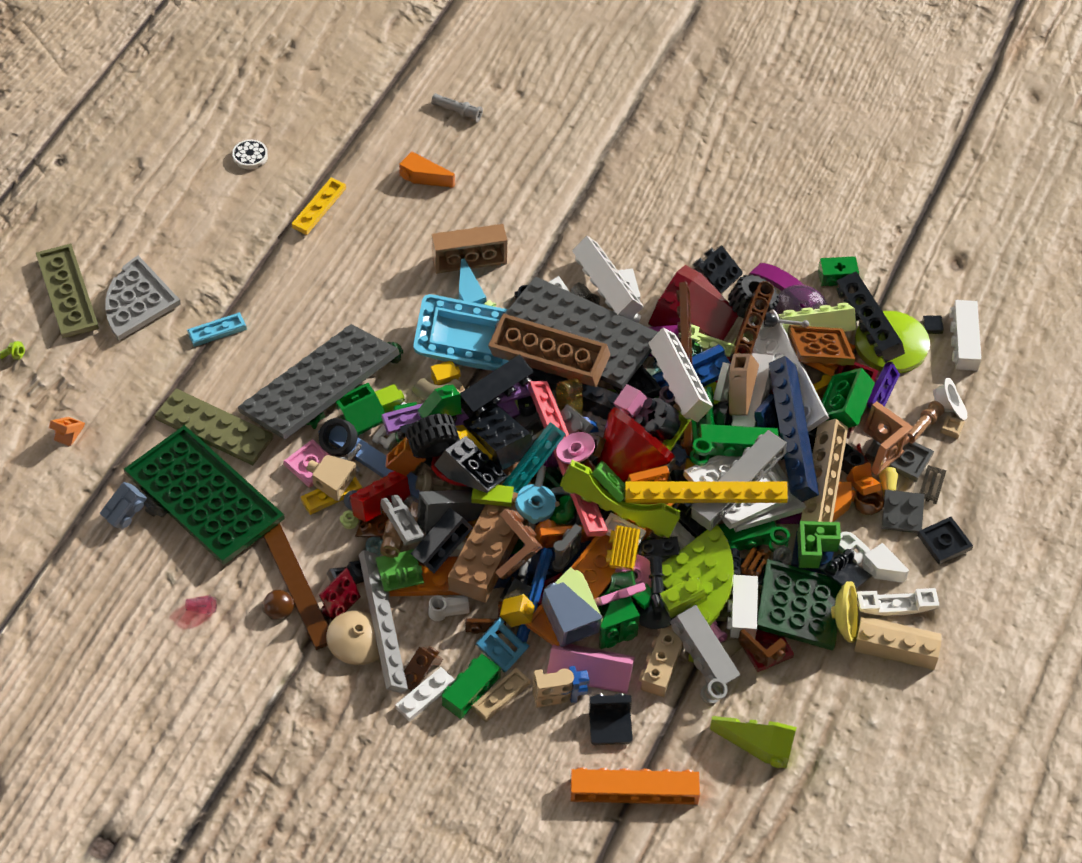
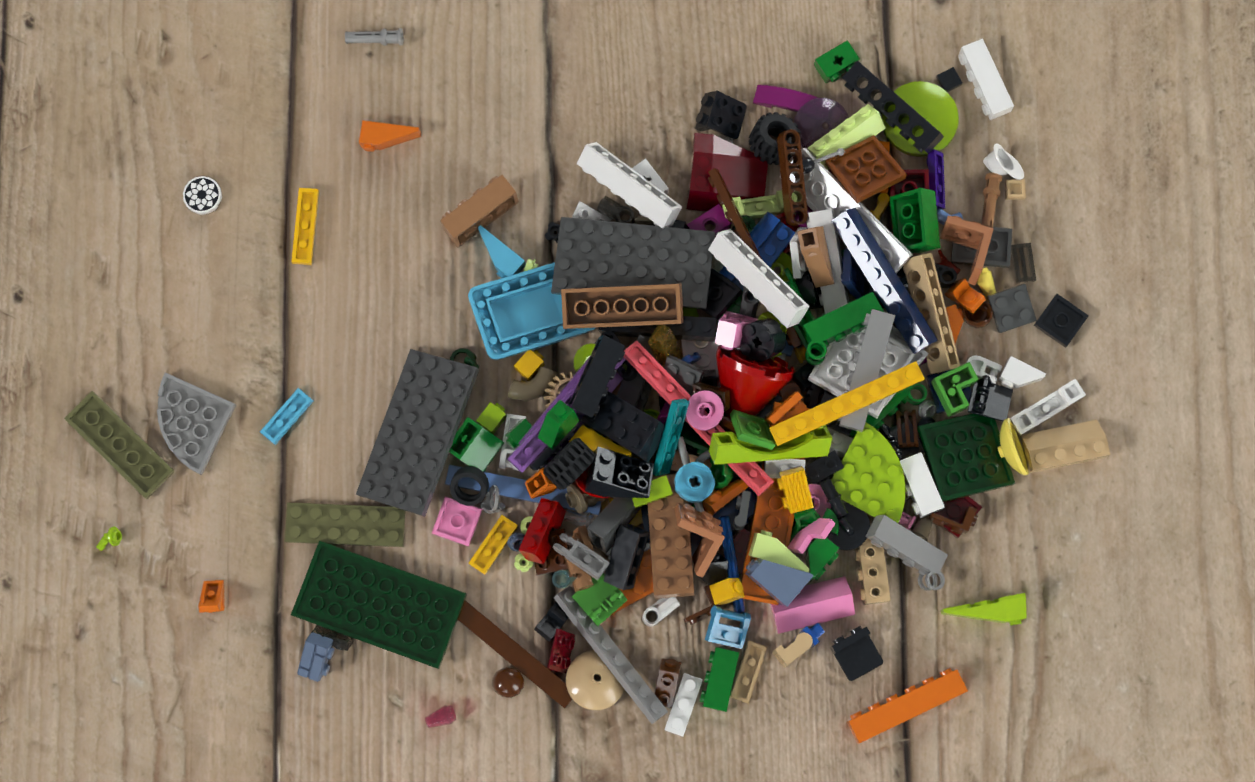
camera: 20 degrees left, 25 degrees up
tan torso [306,455,357,501] -> none
lime brick [660,575,707,618] -> none

